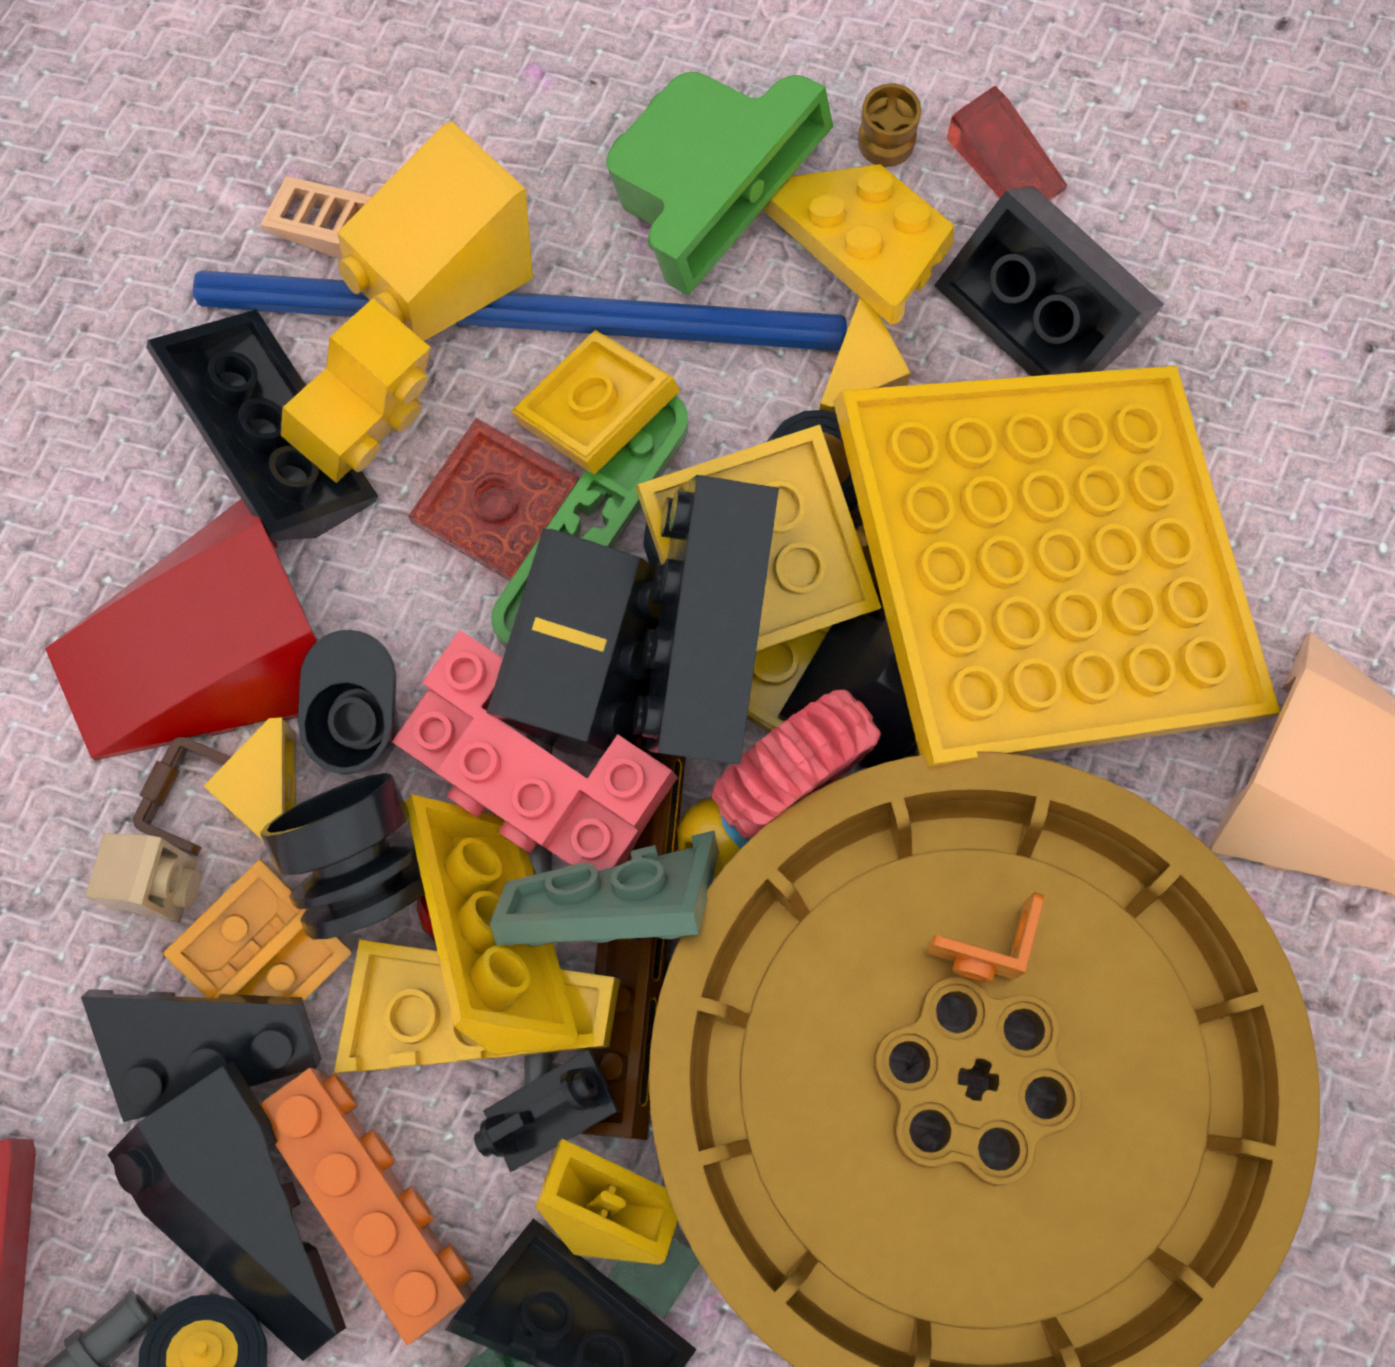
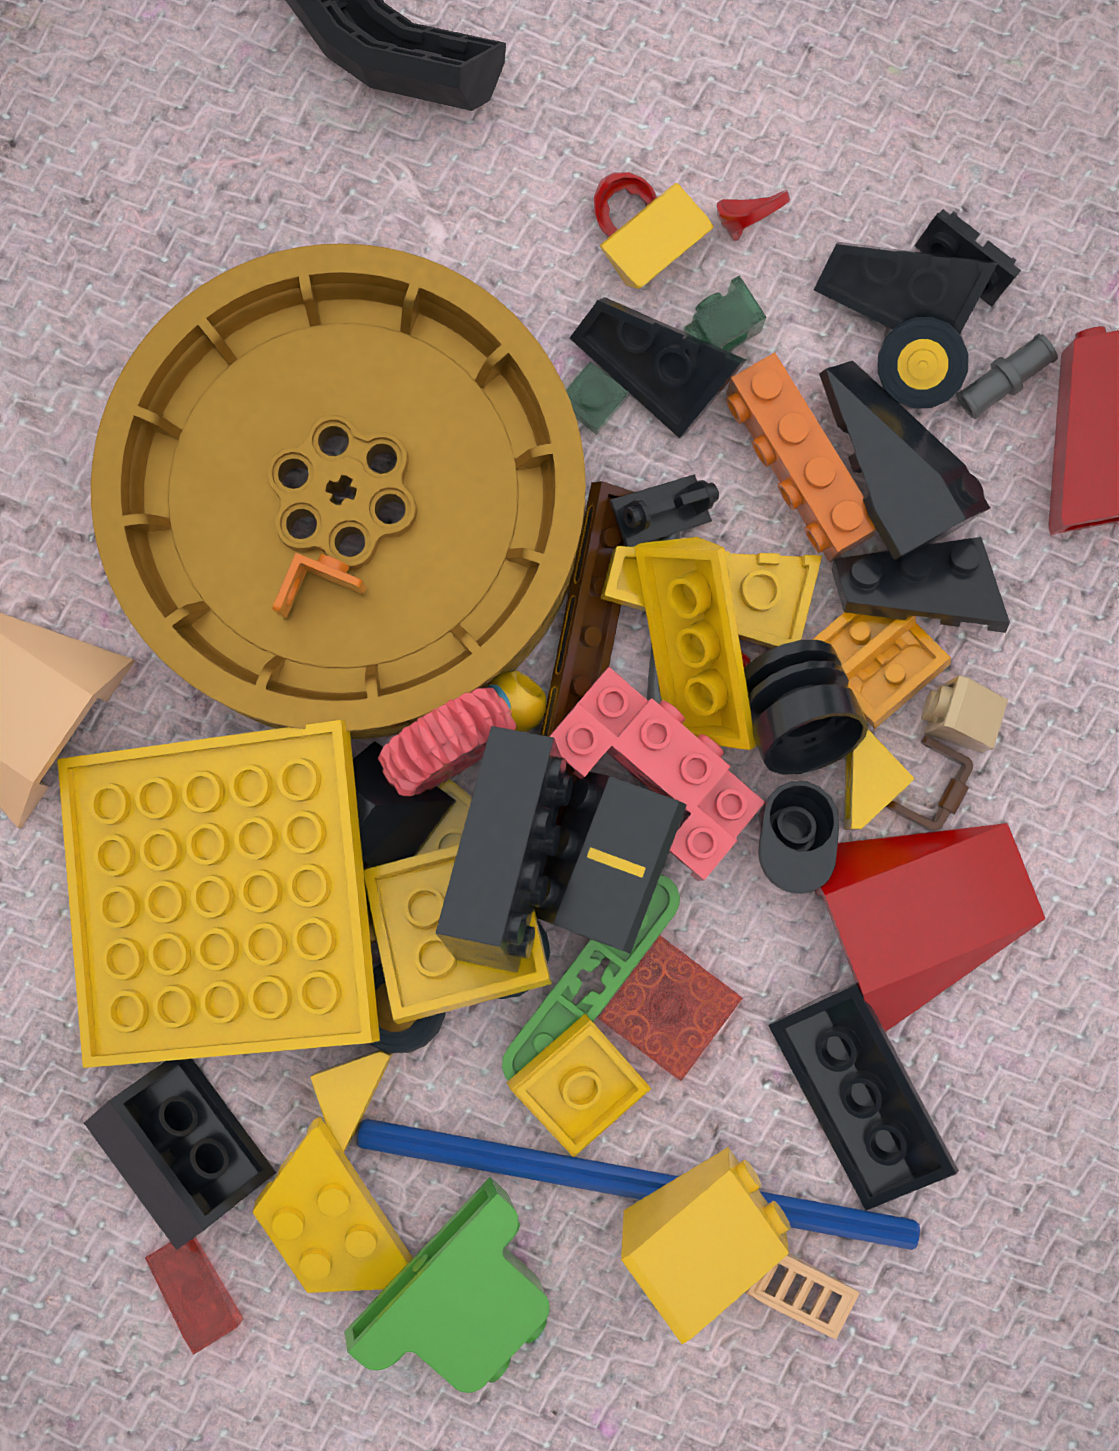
camera: 175 degrees left, 10 degrees up
yellow brick [281,298,431,483] -> none
sand green wing [490,830,719,946] -> none
yellow slope [535,1139,678,1265] -> none
pearl gold wheel [858,83,922,167] -> none

